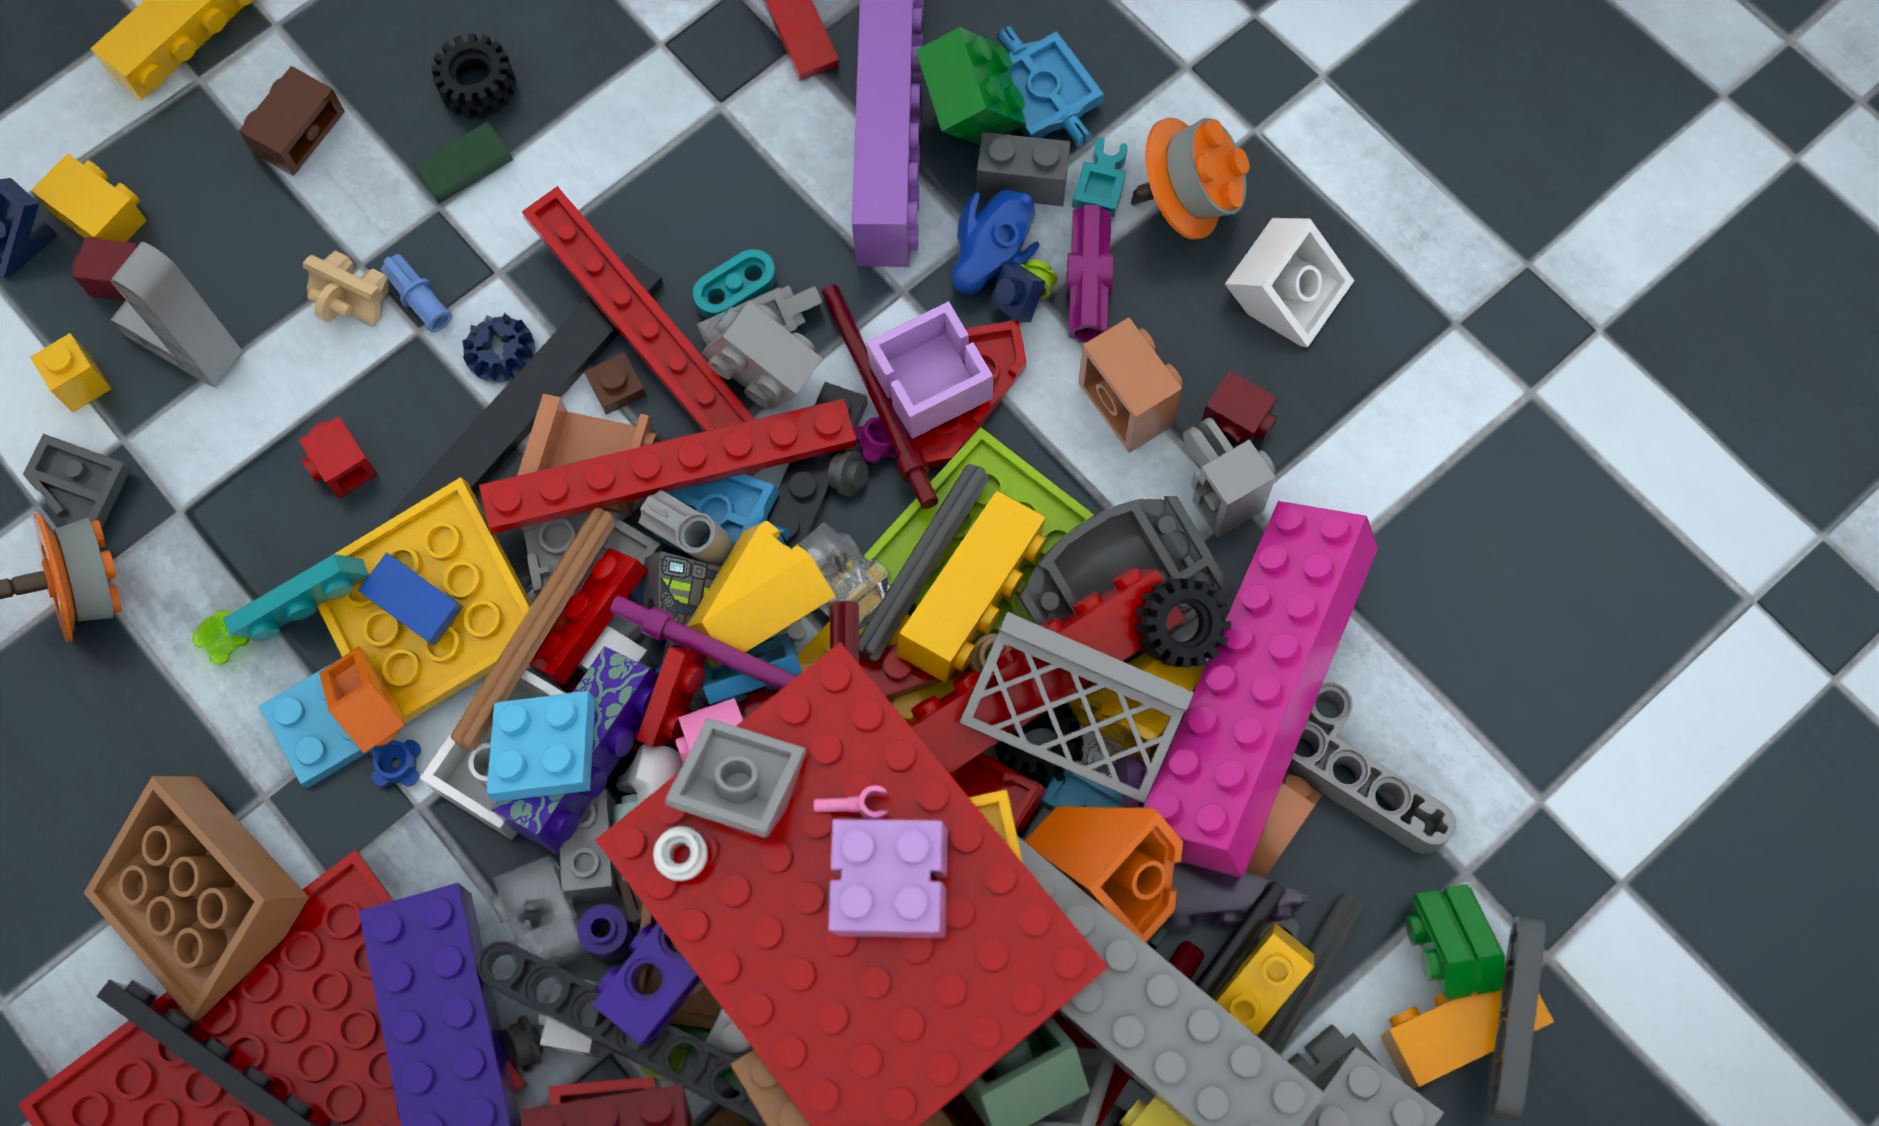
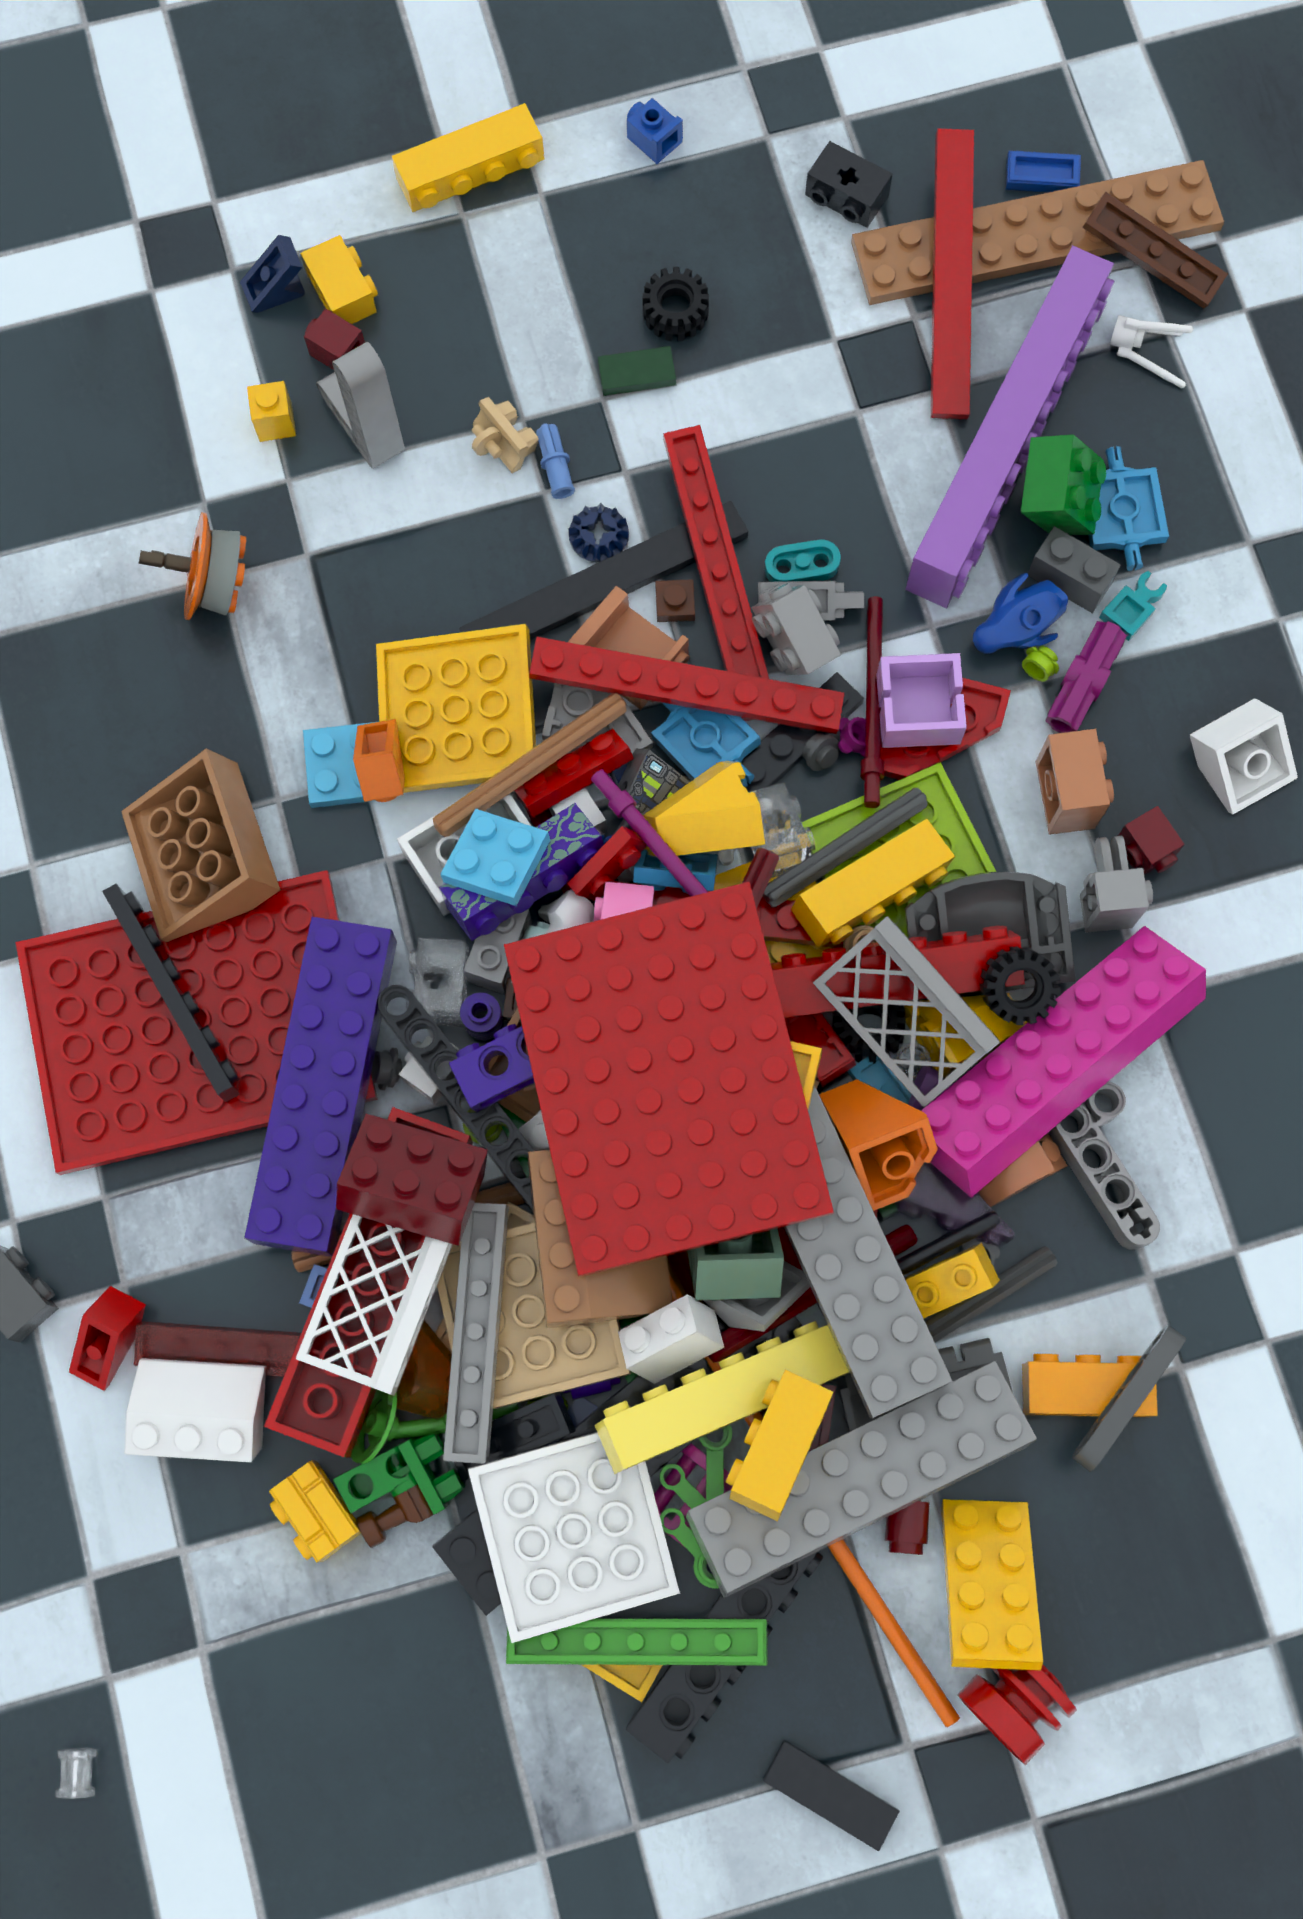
camera: 25 degrees right, 5 degrees up
dark grey wing [23,433,131,528] -> none
clear neon green plate [192,610,250,665] -> none
teal plate [223,554,369,642] -> none
reddish brown brick [239,66,345,176] -> none
red brick [299,416,378,499] -> none
blue tile [358,552,463,645] -> none
blue plate [371,739,421,787] -> none
light grey piece [638,489,734,566] -> none
white plate [654,826,708,881] -> none
light grey slope [665,717,806,838] -> none
bright pink hand [814,785,888,820] -> none
lavender piece [829,820,948,938] -> none
dark blue plate [989,262,1046,322] -> none
orange piece [1131,118,1249,240] -> none
green brick [1406,884,1506,1000] -> none

